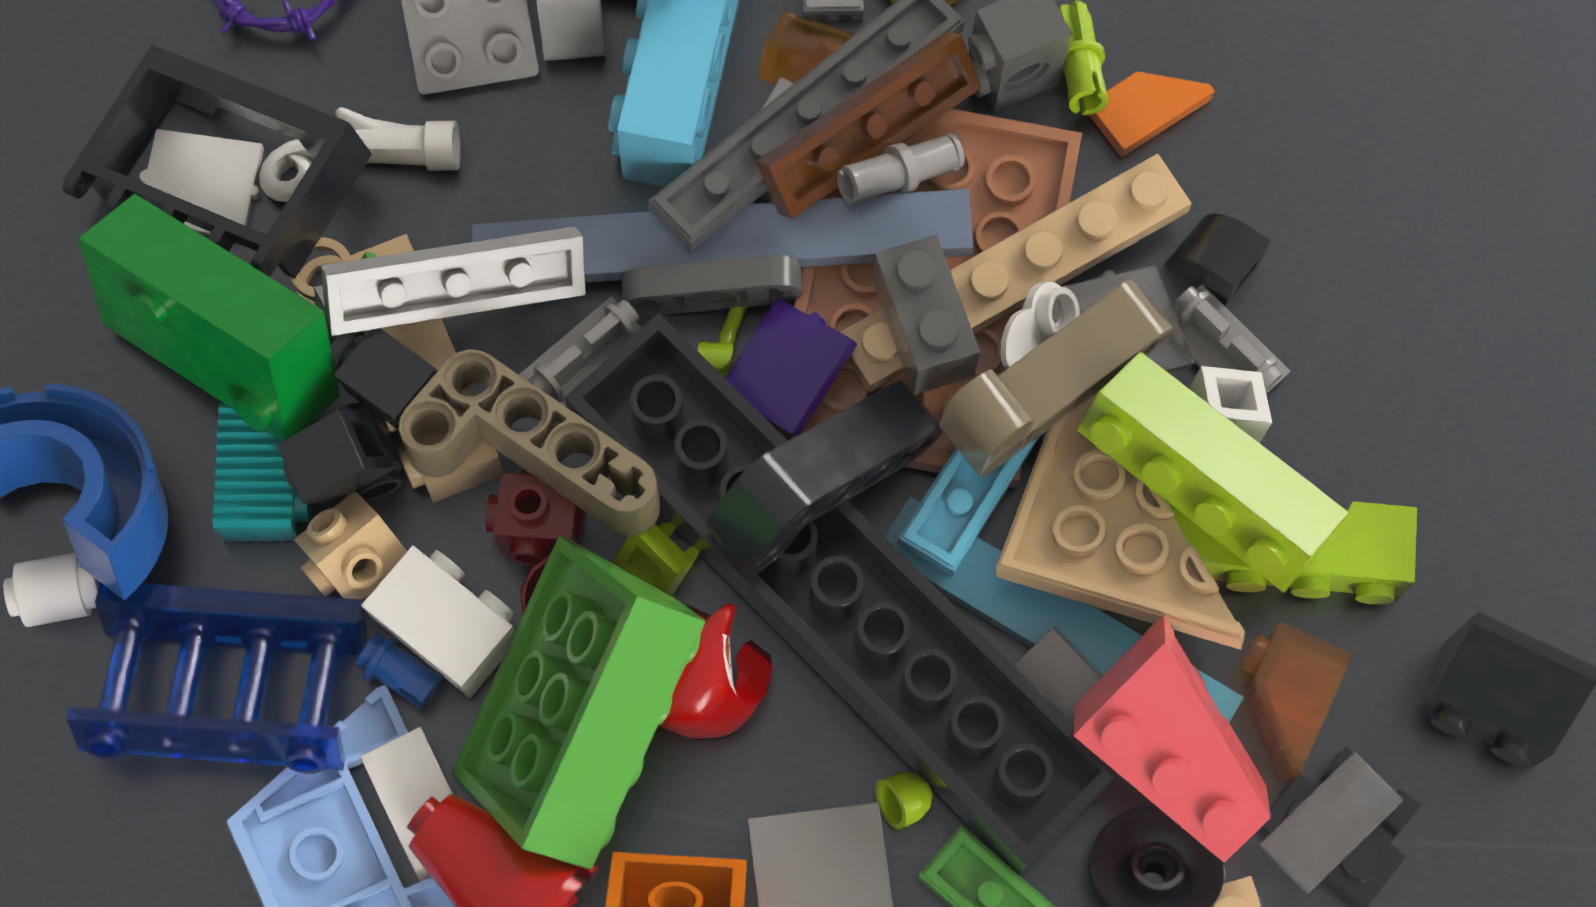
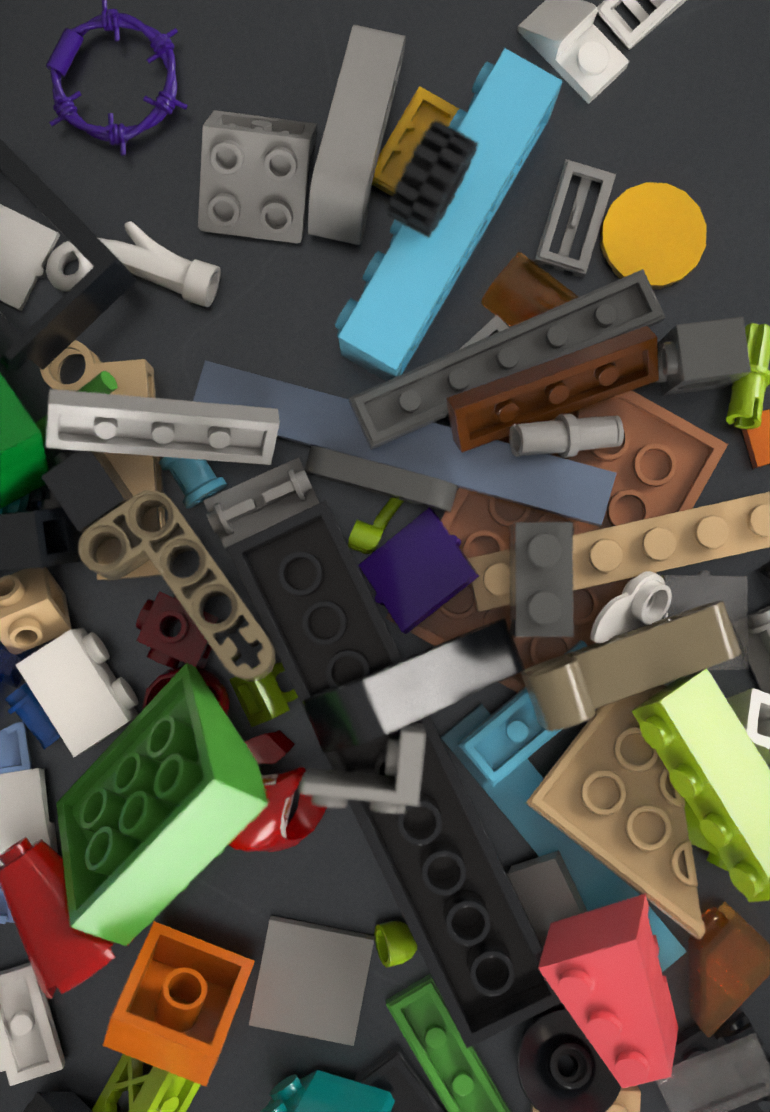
camera: 20 degrees right, 15 degrees up
none -> medium azure bush [159,457,227,509]
none -> light grey bracket [299,722,425,813]

